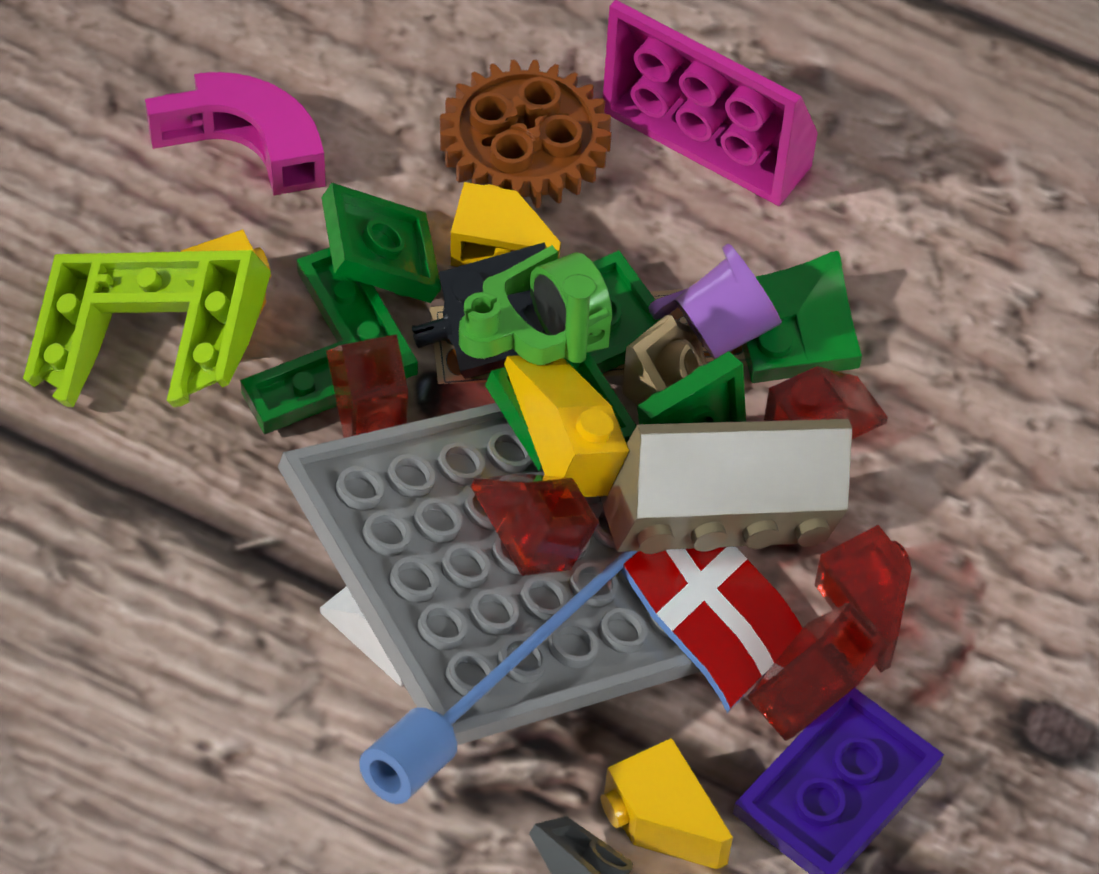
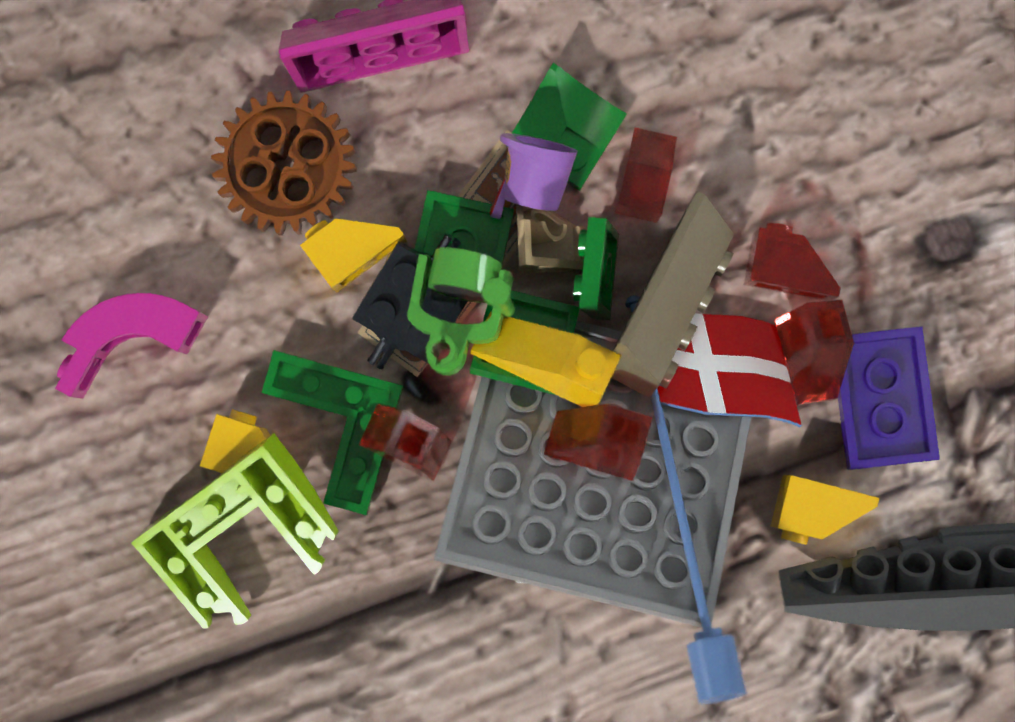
camera: 40 degrees left, 30 degrees up
green plate [321,182,441,303] -> none

